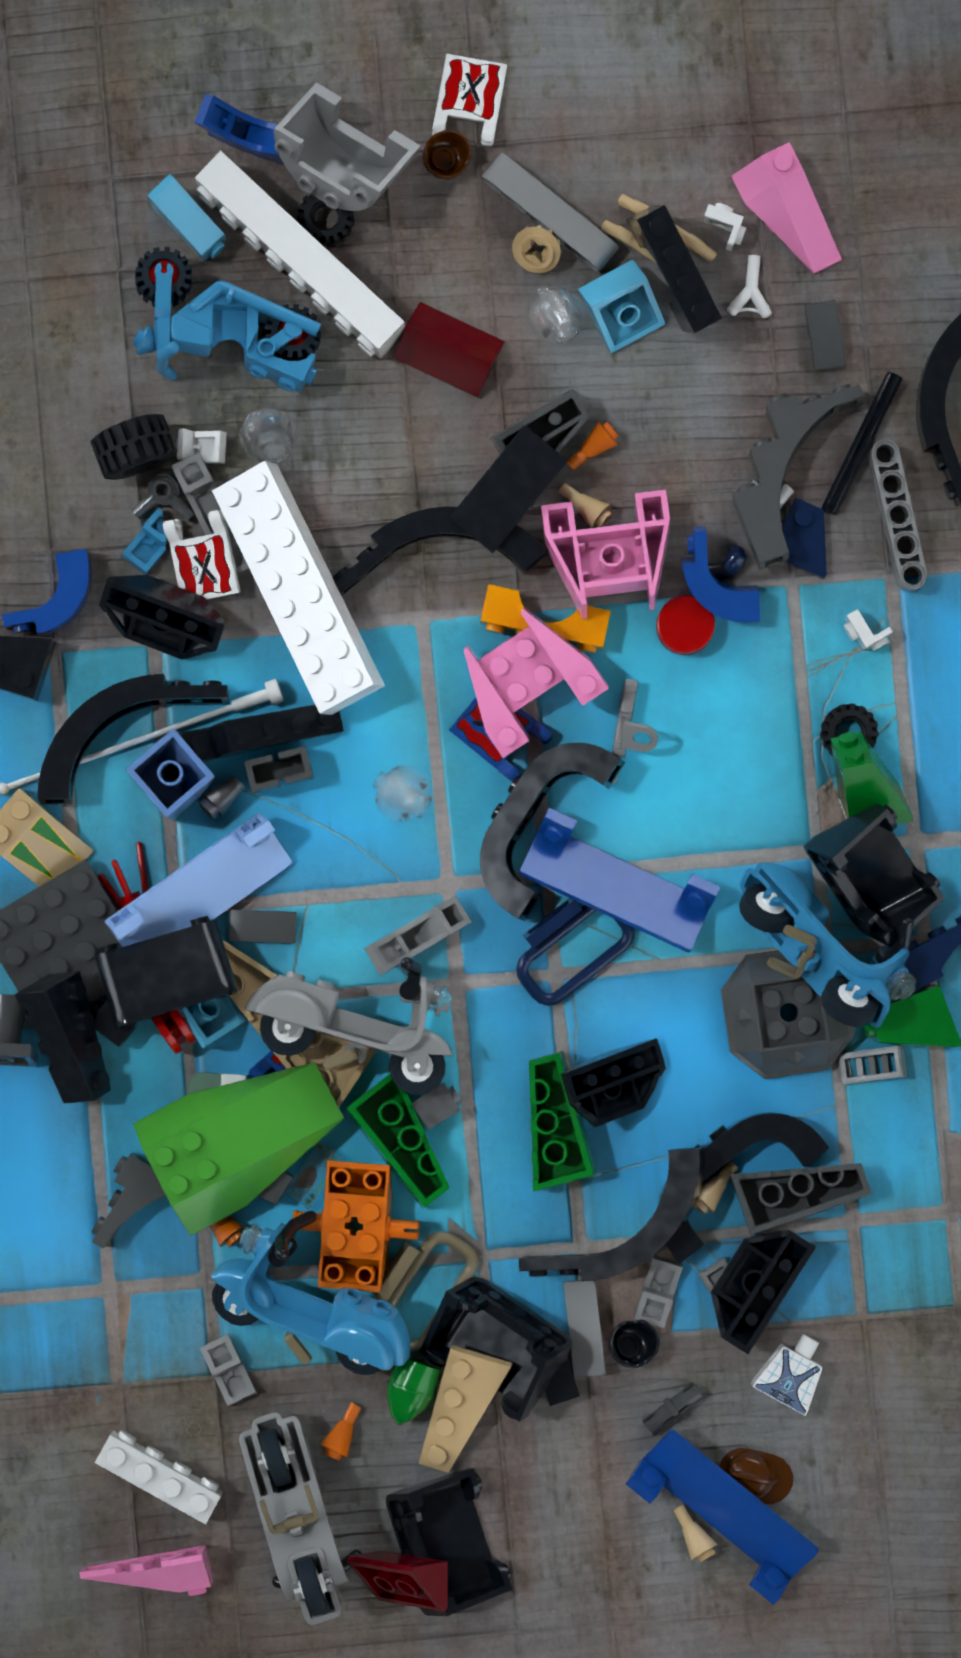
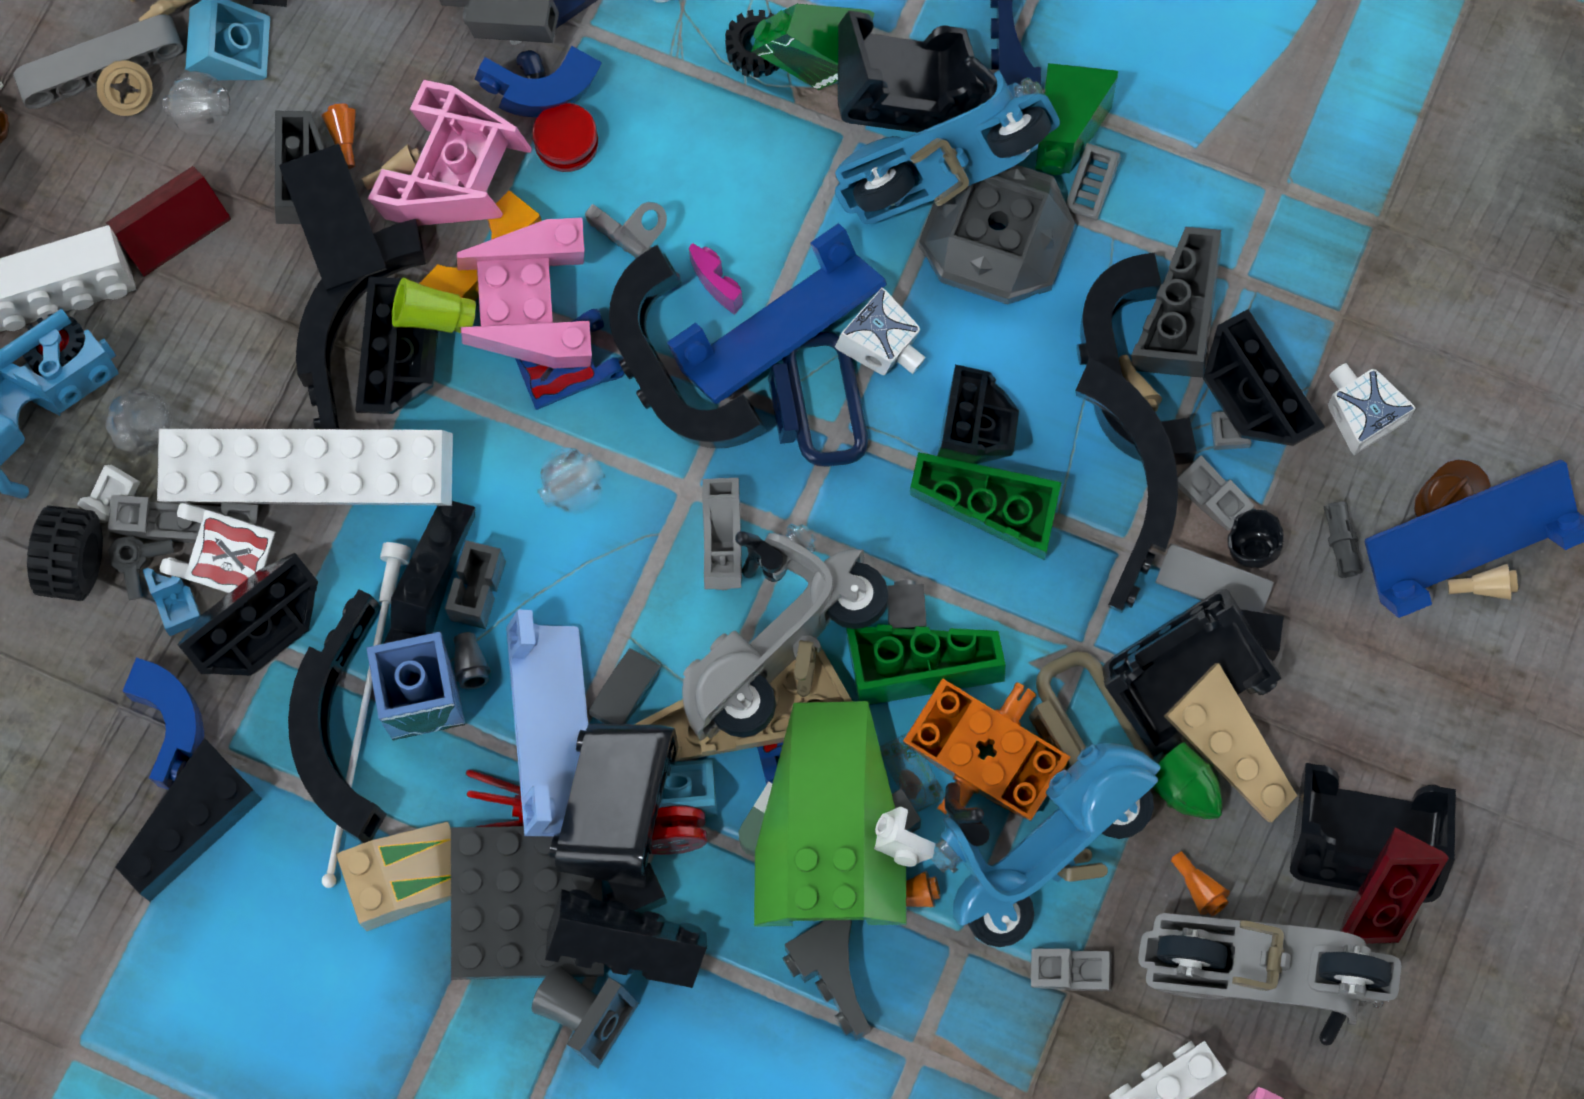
camera: 60 degrees left, 15 degrees down
none -> black wedge [355,277,438,414]
none -> lime plant [392,278,476,333]
none -> dark pink slope [689,243,743,315]
none -> white torso [835,288,926,375]
none -> white bracket [874,806,936,867]

